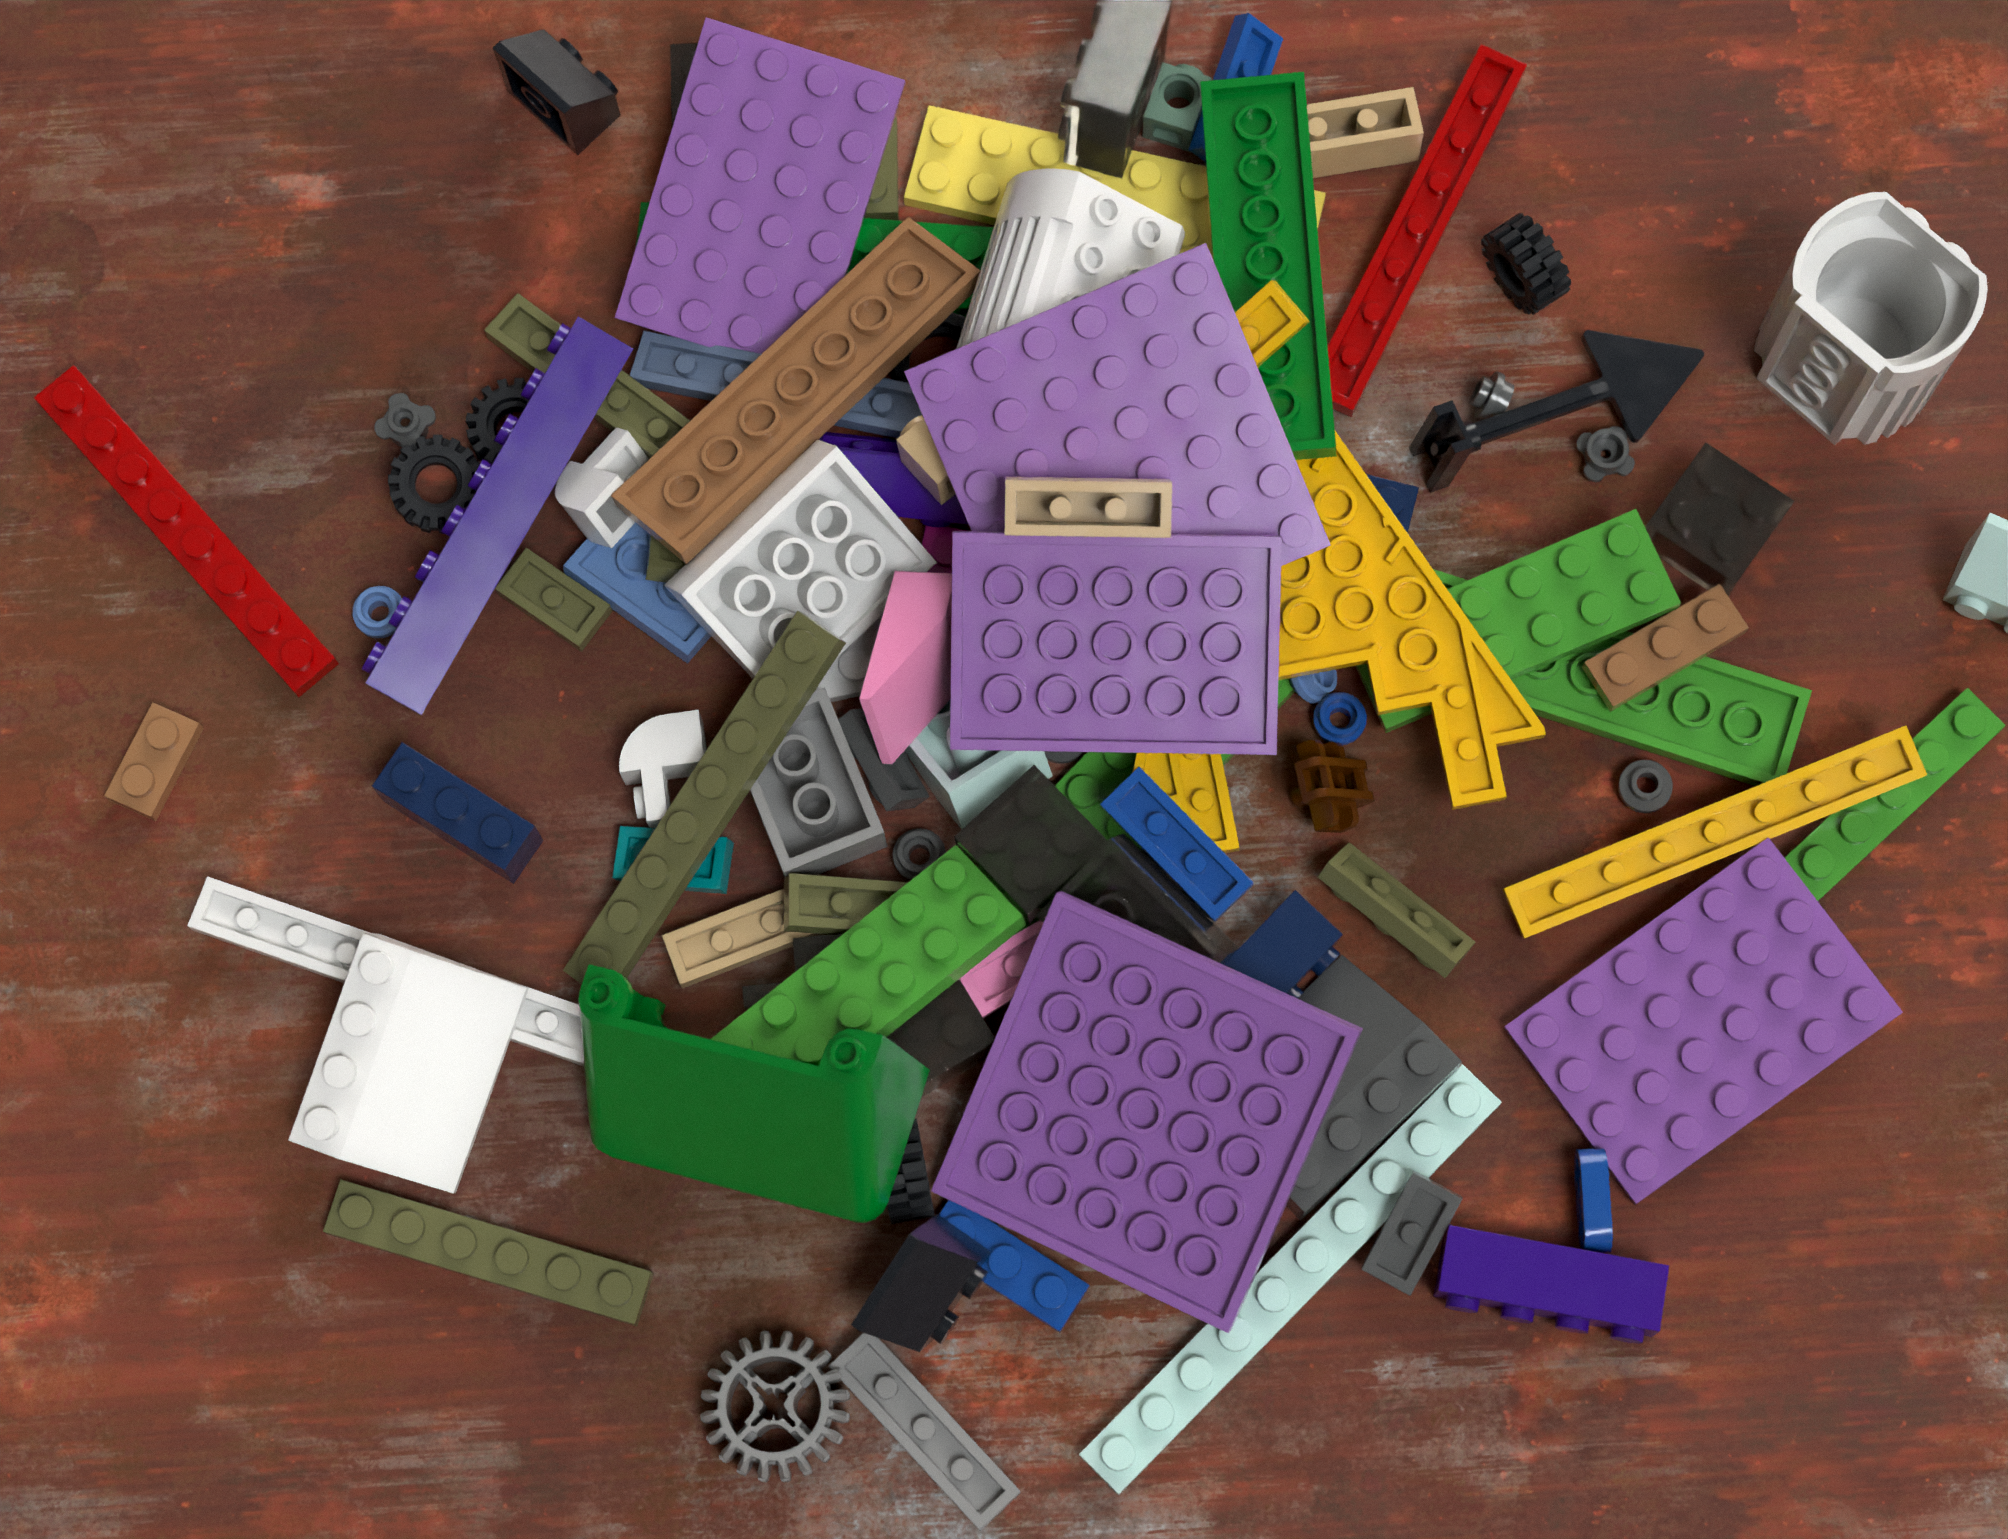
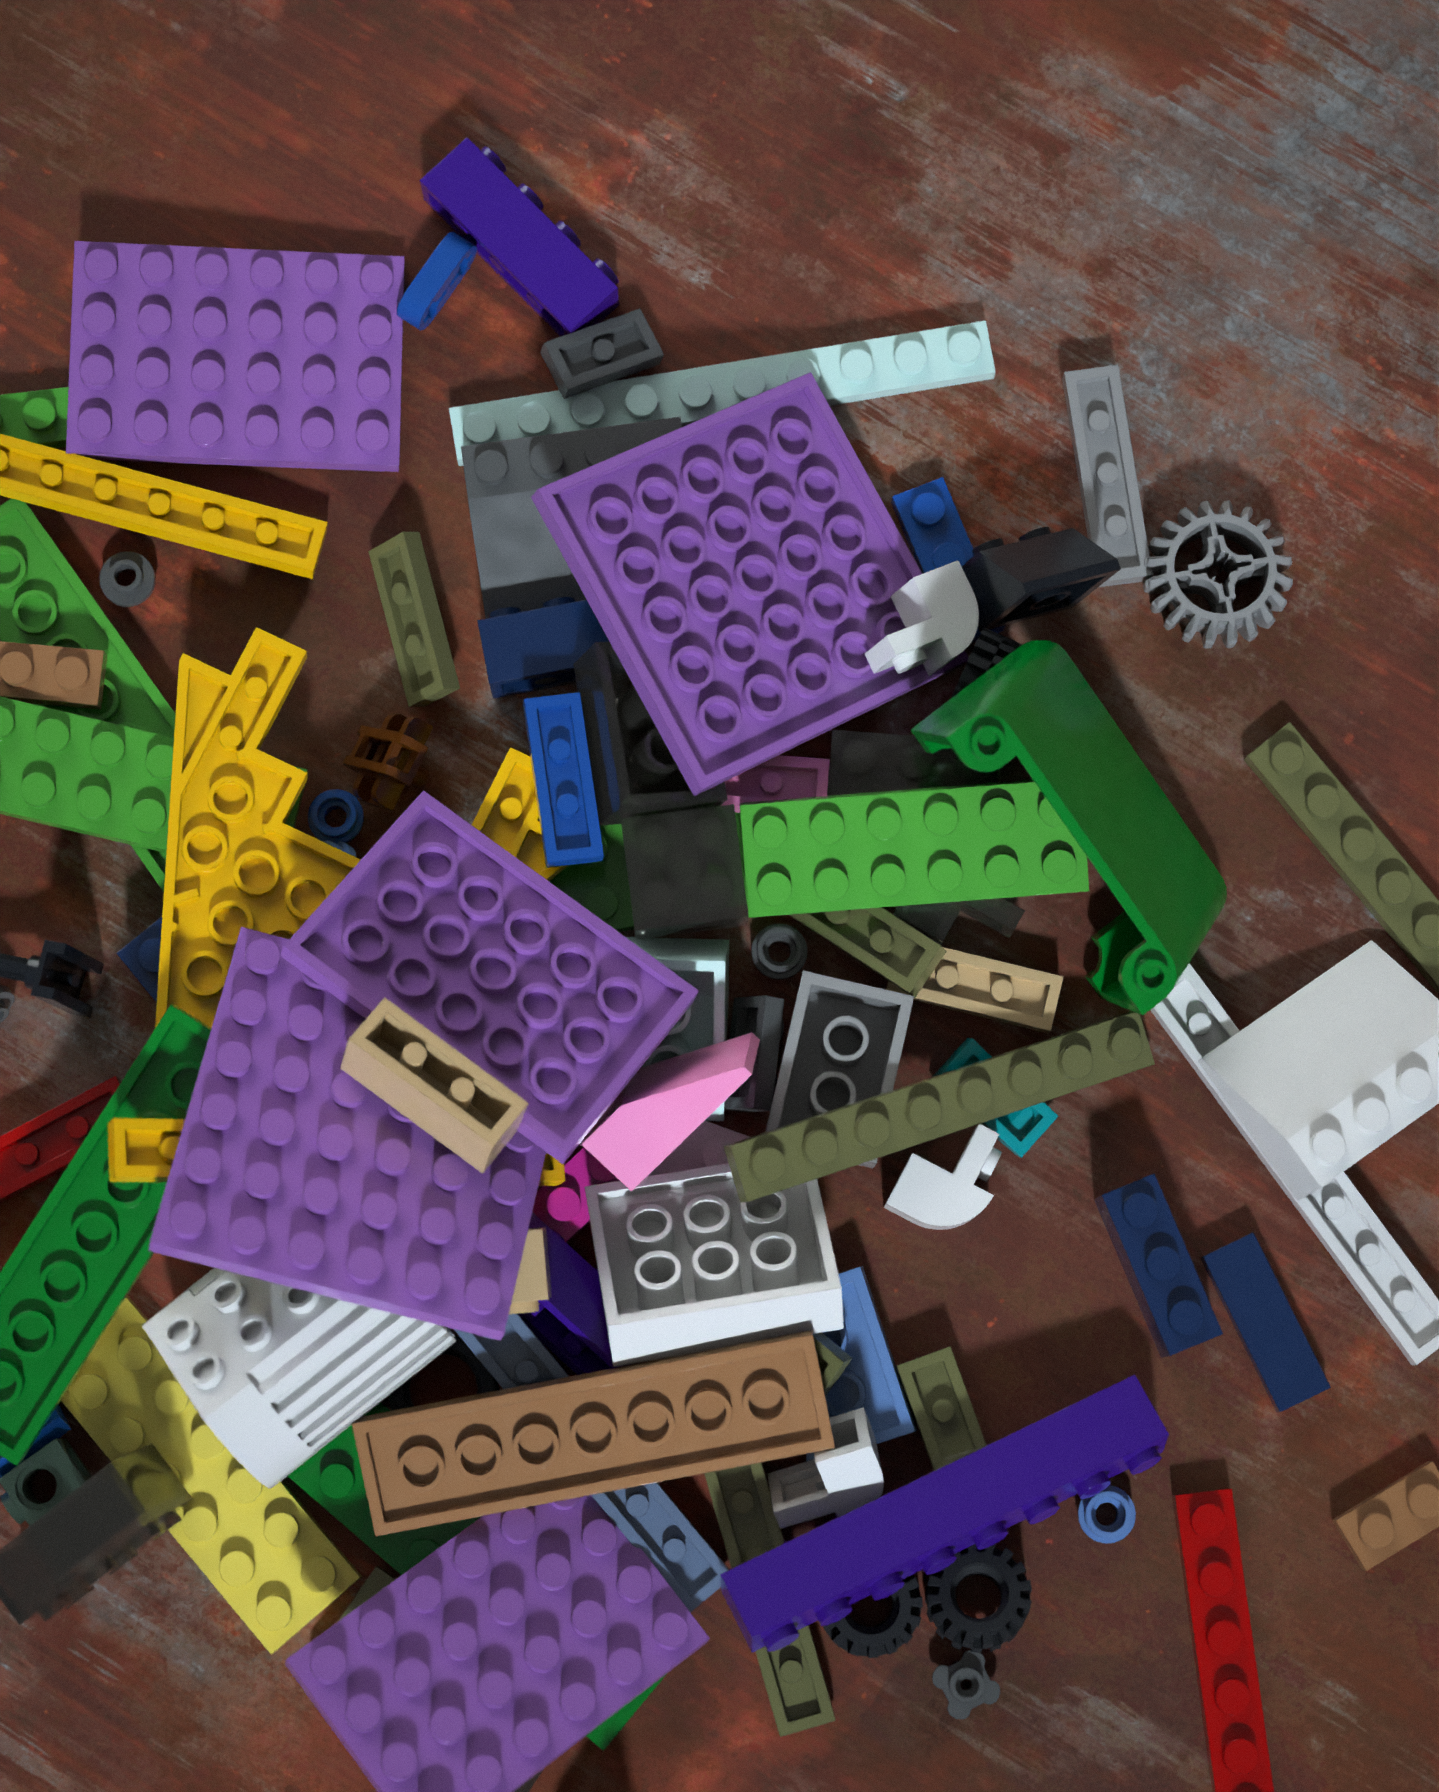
camera: 150 degrees left, 5 degrees up
none -> white brick [865,560,979,676]
none -> dark blue tile [1200,1232,1331,1413]

